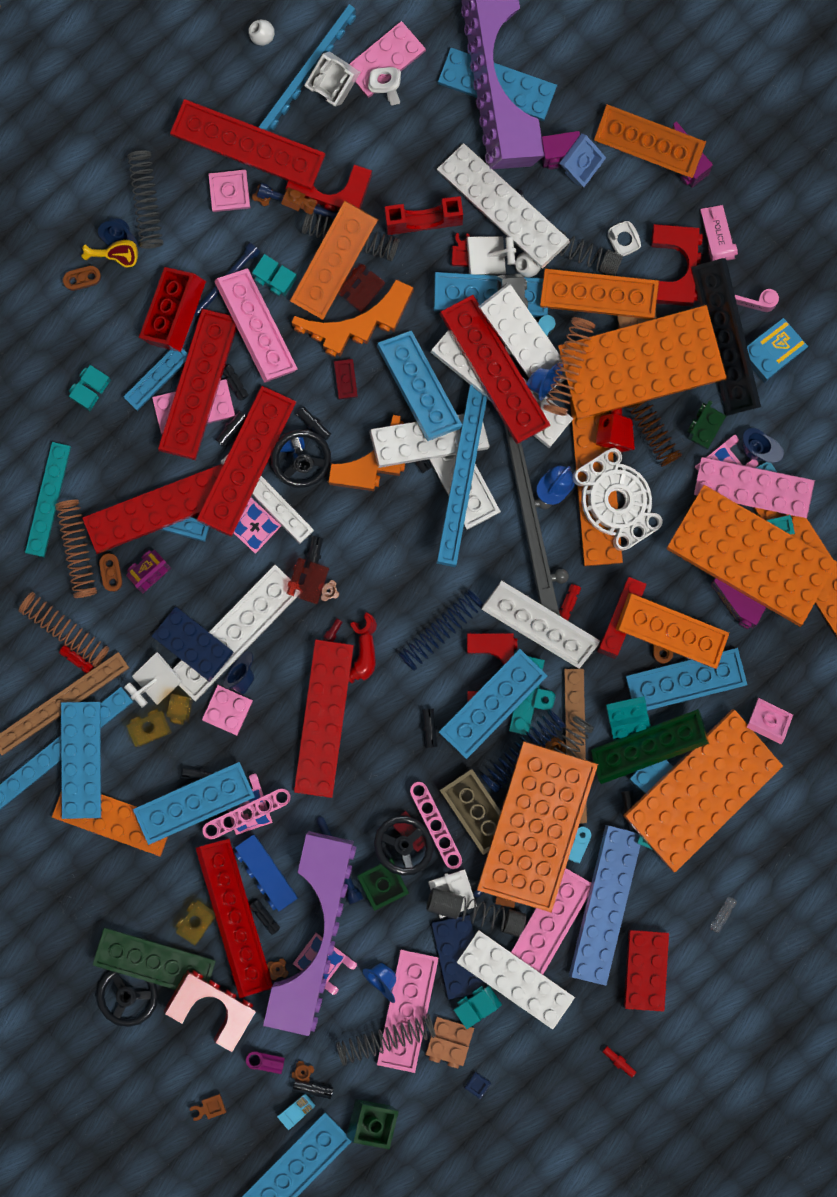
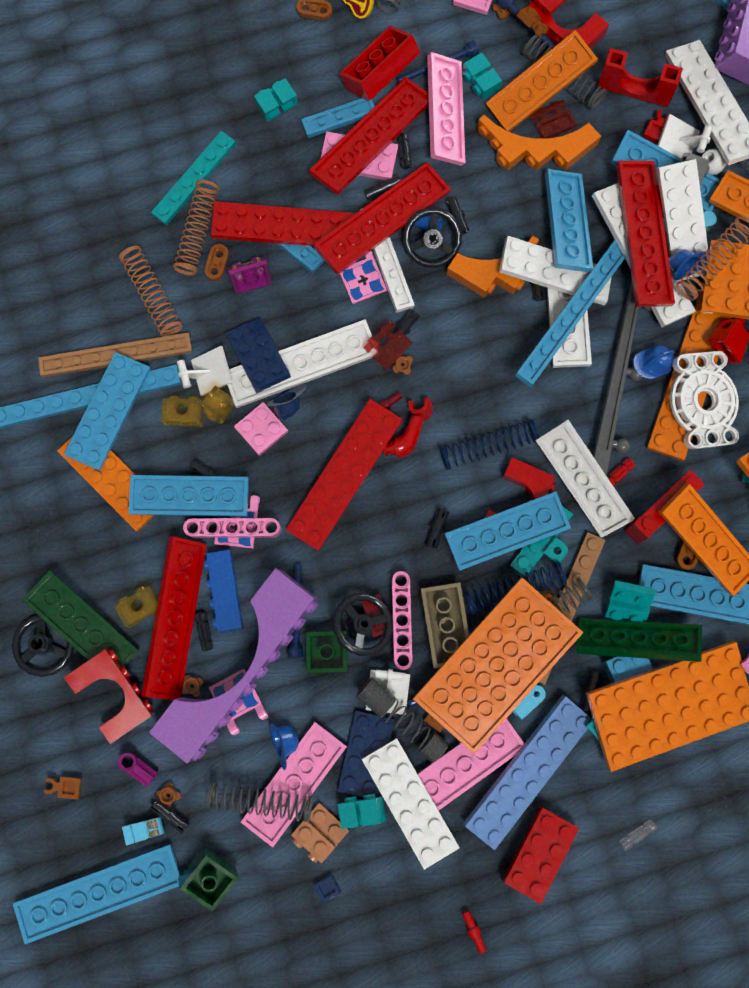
camera: 25 degrees right, 5 degrees down
red axle [59,645,94,673] -> none
dark red plate [334,359,358,400] -> none

